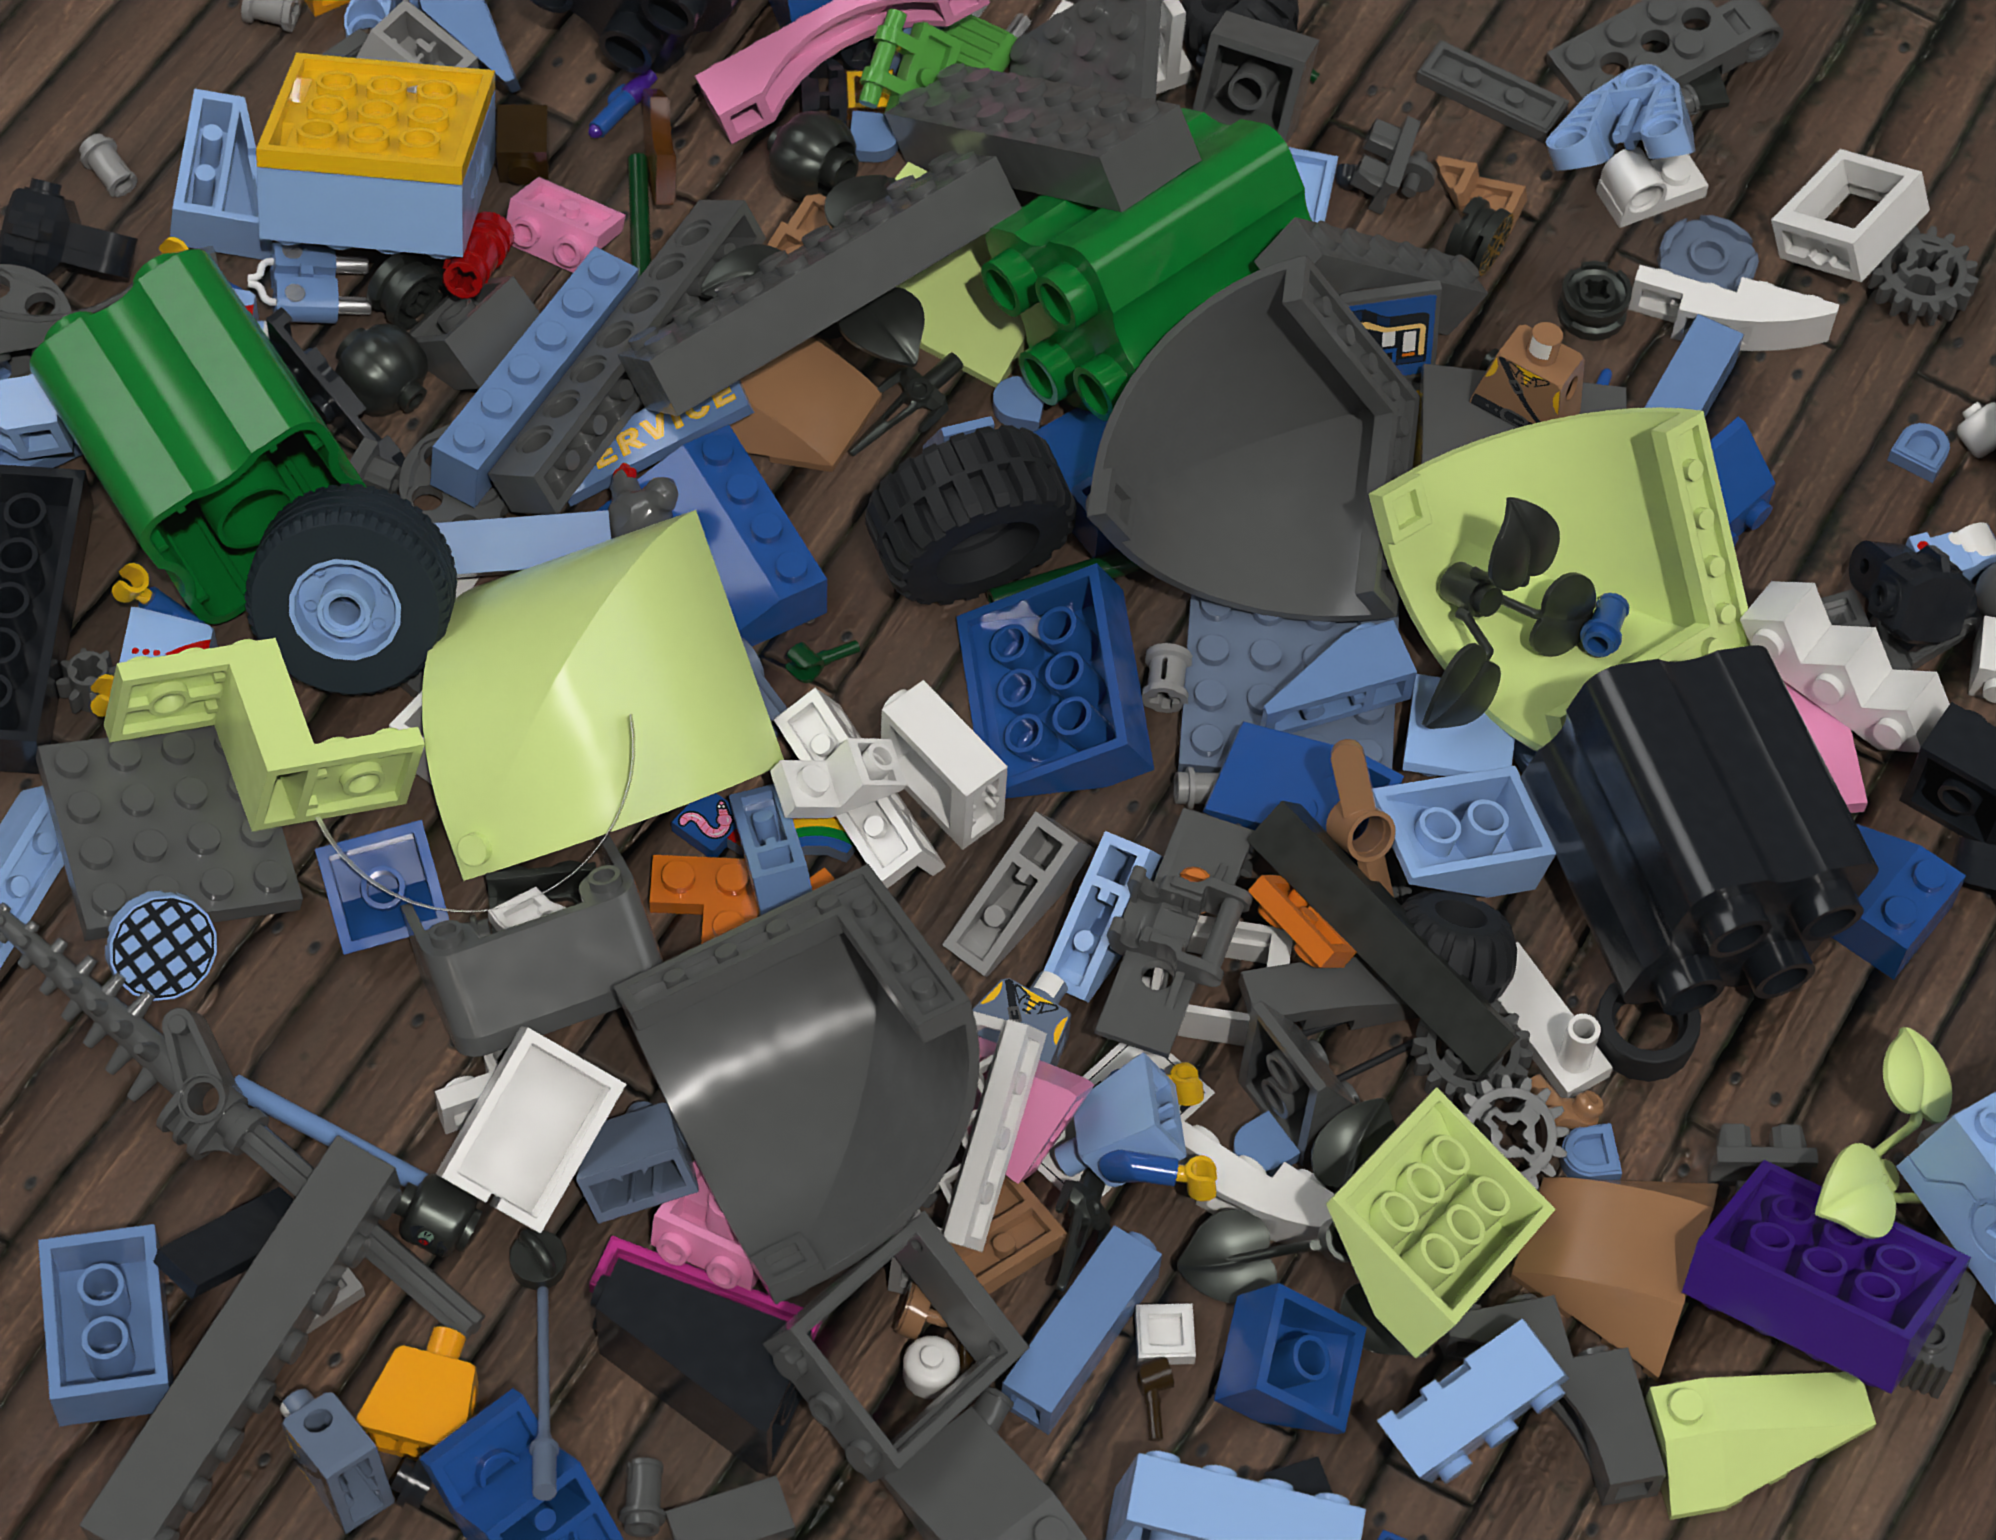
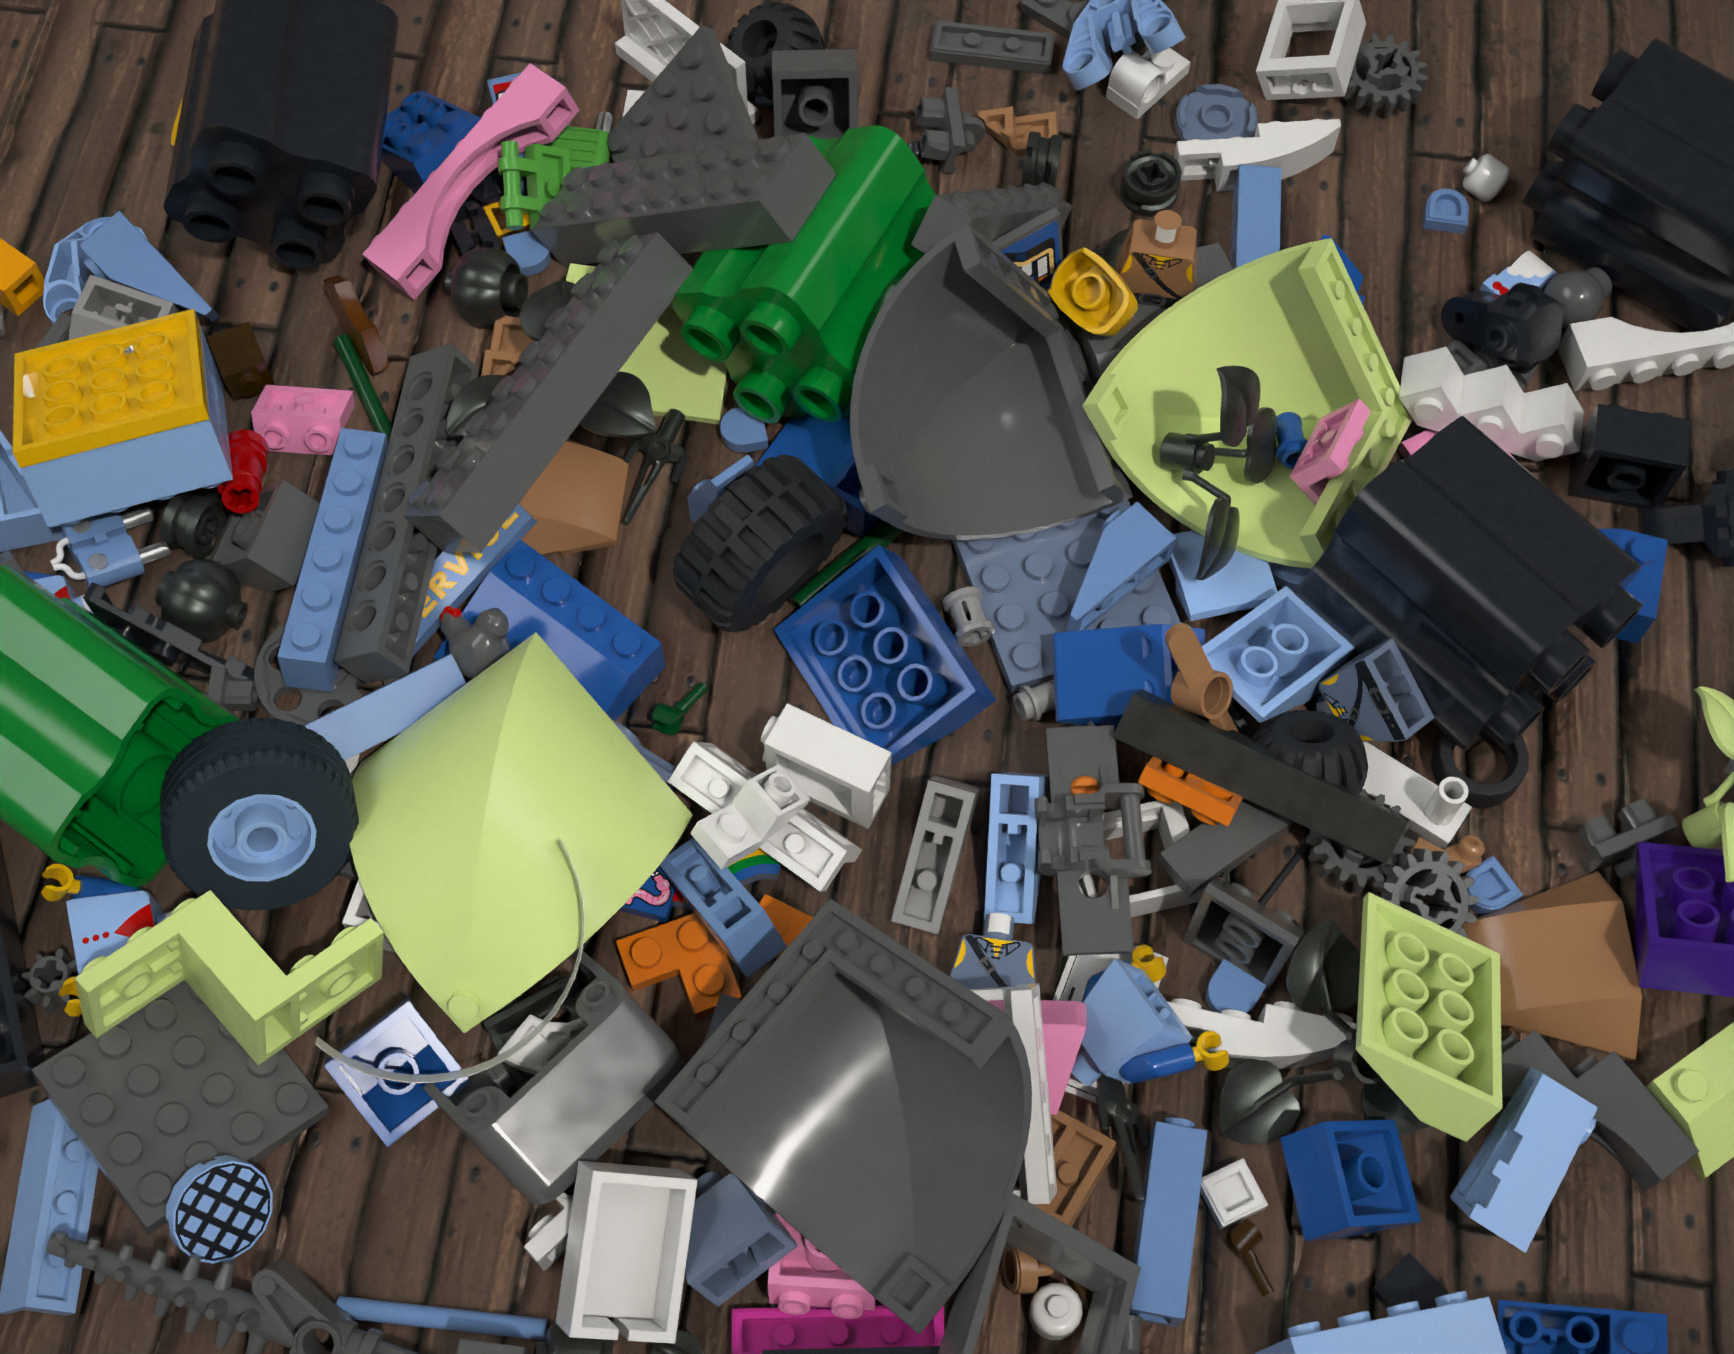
camera: 20 degrees left, 5 degrees up
piece [588,69,657,138] -> none
none -> yellow piece [1048,247,1138,337]
none -> bright pink bracket [1290,399,1371,504]
none -> sand blue torso [1316,638,1435,742]

